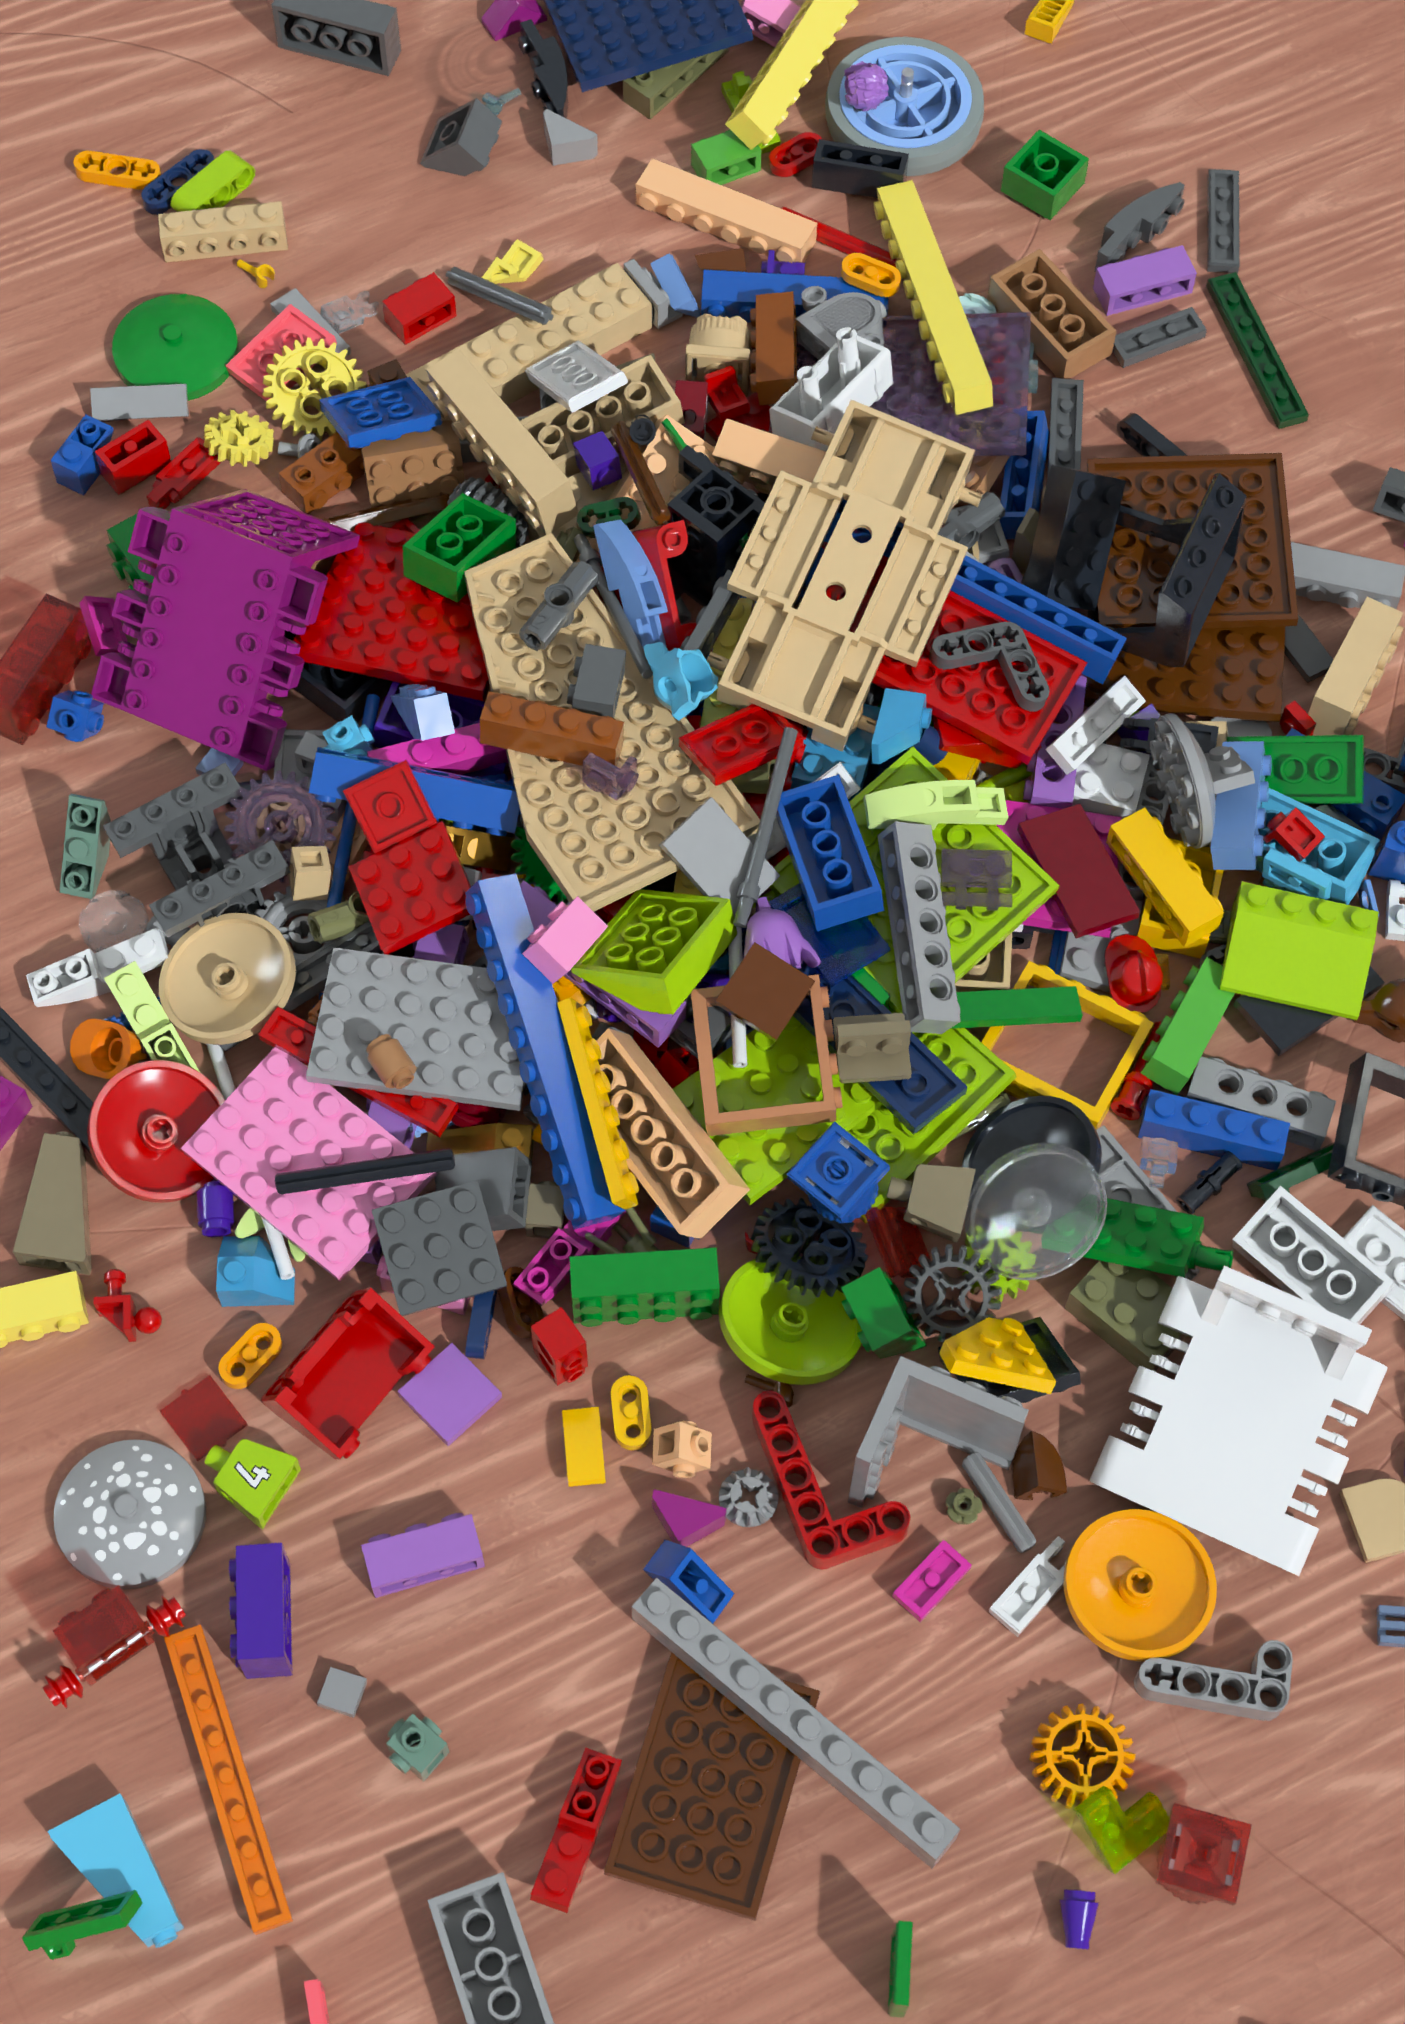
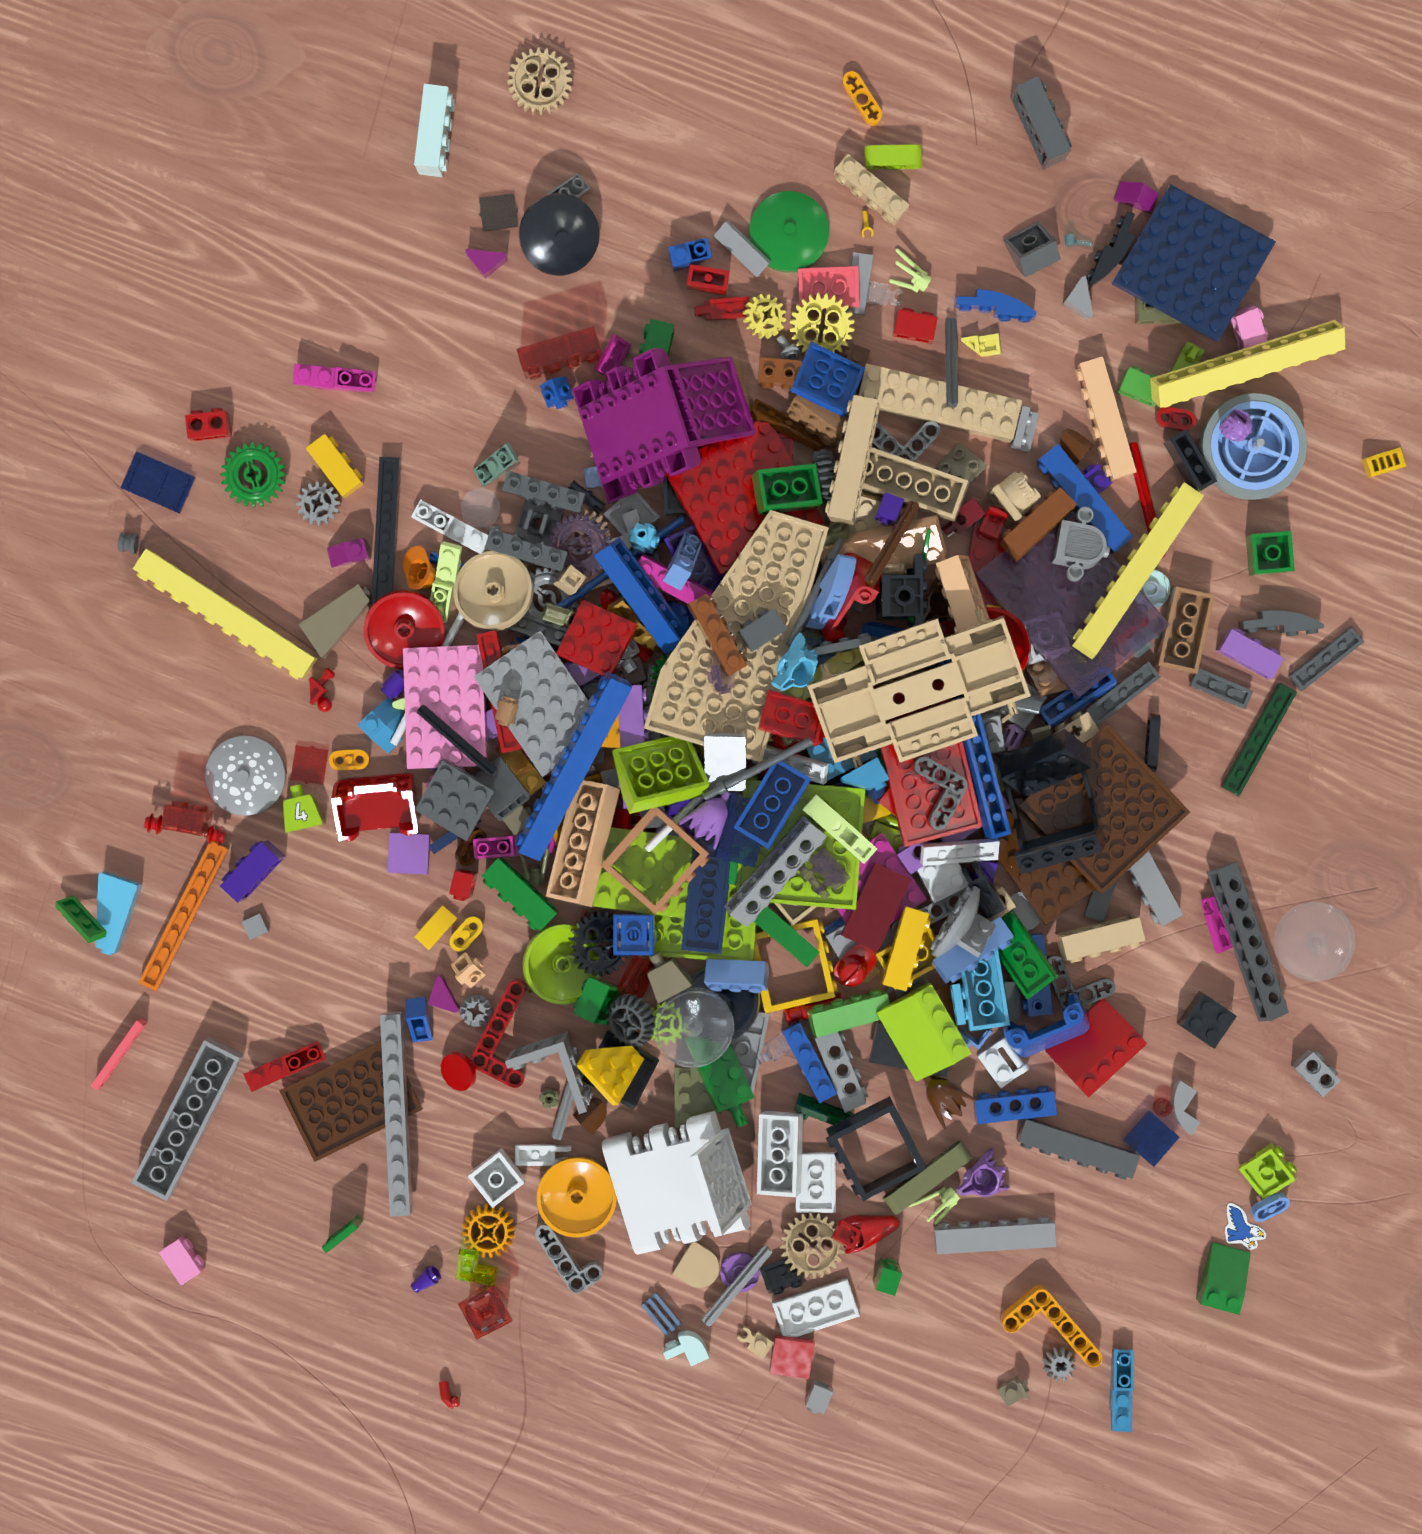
camera: 50 degrees right, 25 degrees up
dark blue beam [141,149,214,215] -> none
red tile [343,759,438,854] -> none
medium lavender brick [361,1513,485,1598] -> none
sand green brick [386,1713,450,1782] -> none
dark grey piece [519,561,598,651] -> none
bright pink brick [522,896,608,984] -> none
white tile [525,341,628,413] -> none
yellow plate [557,998,639,1210] -> none
dark green beam [577,497,641,538] -> none
black pin [630,414,656,445] -> none
medium blue slope [651,253,701,318] -> none
reddish brown tile [715,942,815,1042] -> none
white piece [769,327,893,451] -> none
dark tan bracket [833,1013,912,1083] -> none
light orange plate [841,253,901,297] -> none
dark pink plate [892,1540,972,1622] -> none
black pin [1176,1151,1242,1215] -> none
red bracket [1263,807,1325,862] -> none
red plate [1279,700,1317,736] -> none
none -> red tile [441,1052,476,1091]
none -> white brick [468,1147,526,1208]
none -> medium blue brick [704,959,769,993]
none -> yellowish green plant [889,248,932,292]
none -> blue slope [954,289,1036,323]

